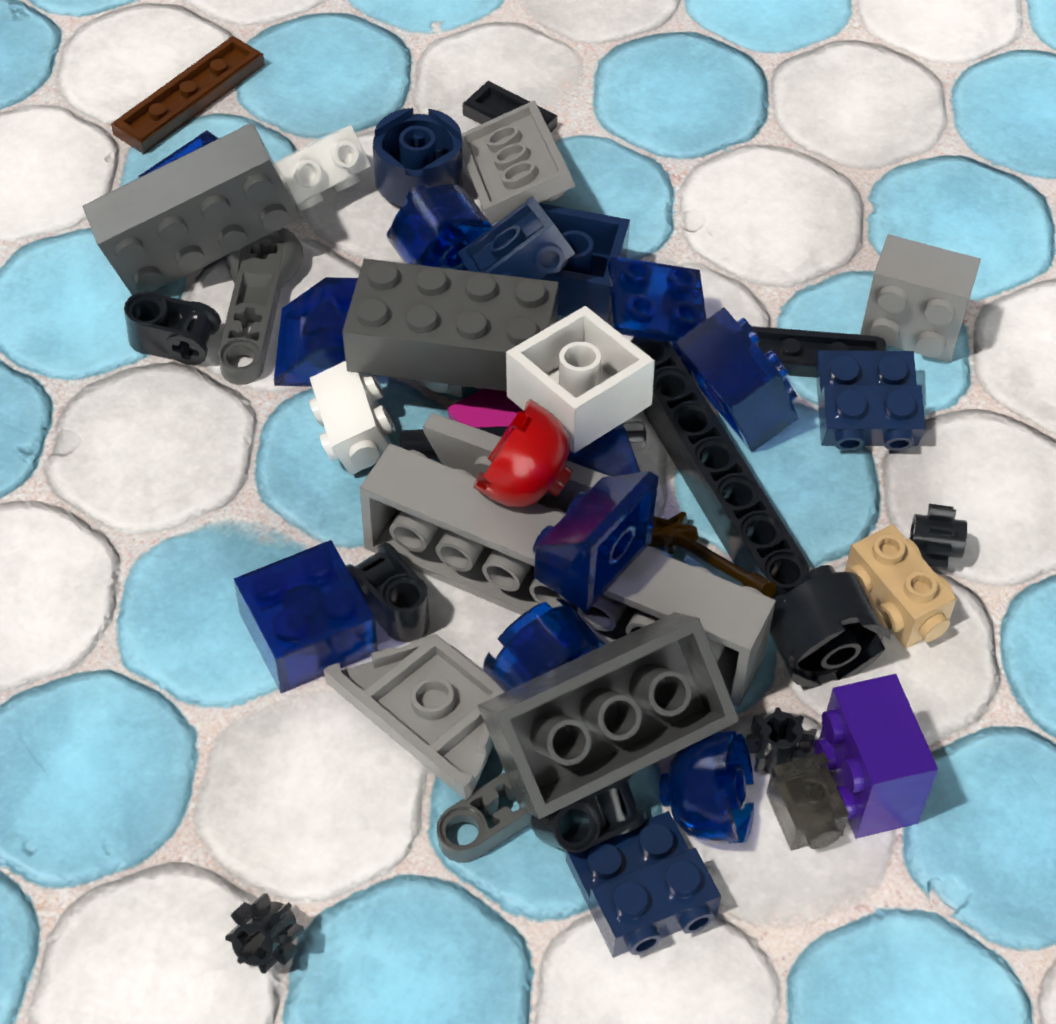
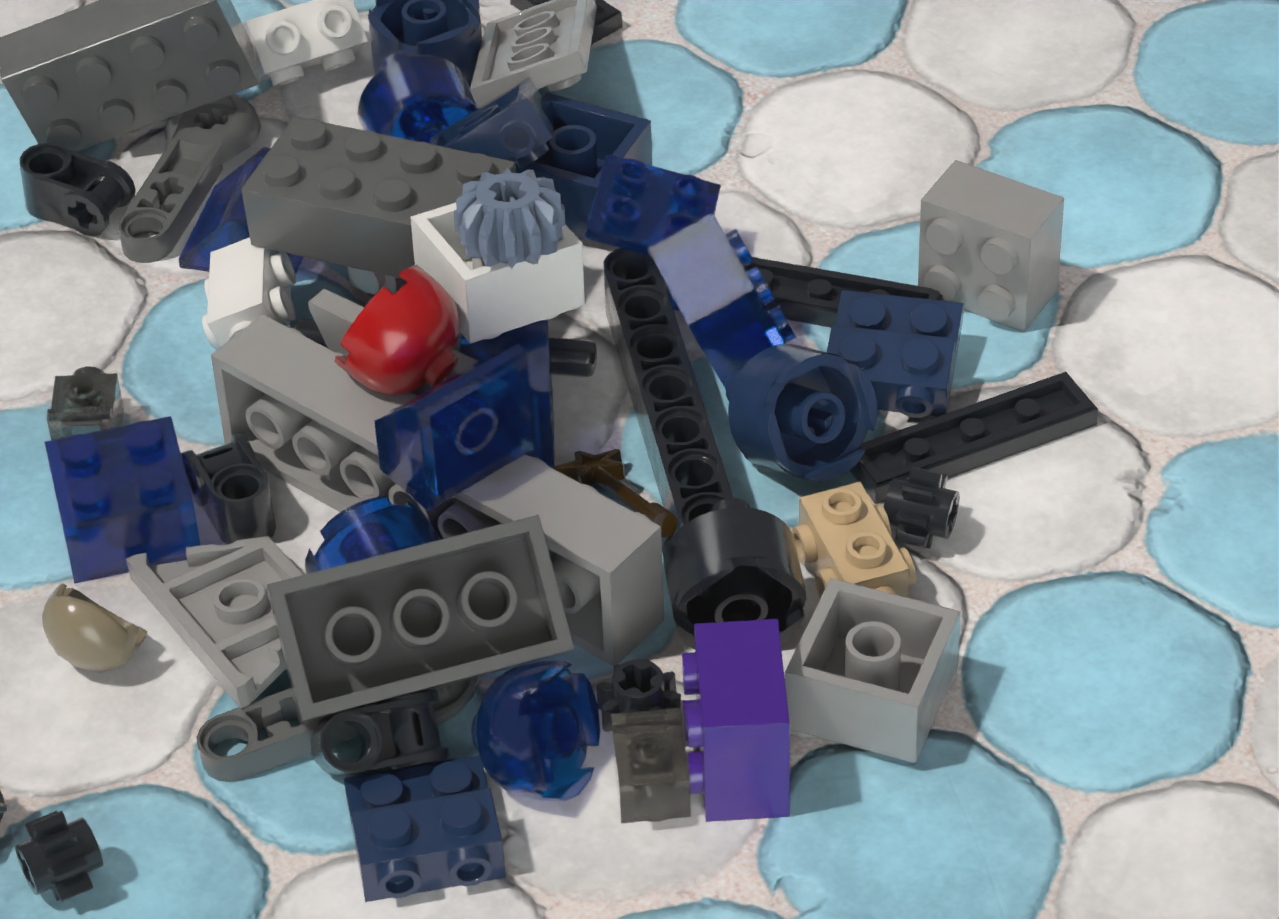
camera: 15 degrees right, 10 degrees down
none -> black gear [15,811,103,902]
none -> dark tan hair [42,584,148,673]
none -> clear smoke brick [46,366,124,463]
none -> sand blue gear [454,168,565,269]
none -> dark blue brick [726,344,877,482]
none -> light grey brick [785,578,961,763]
none -> black tile [850,372,1098,504]

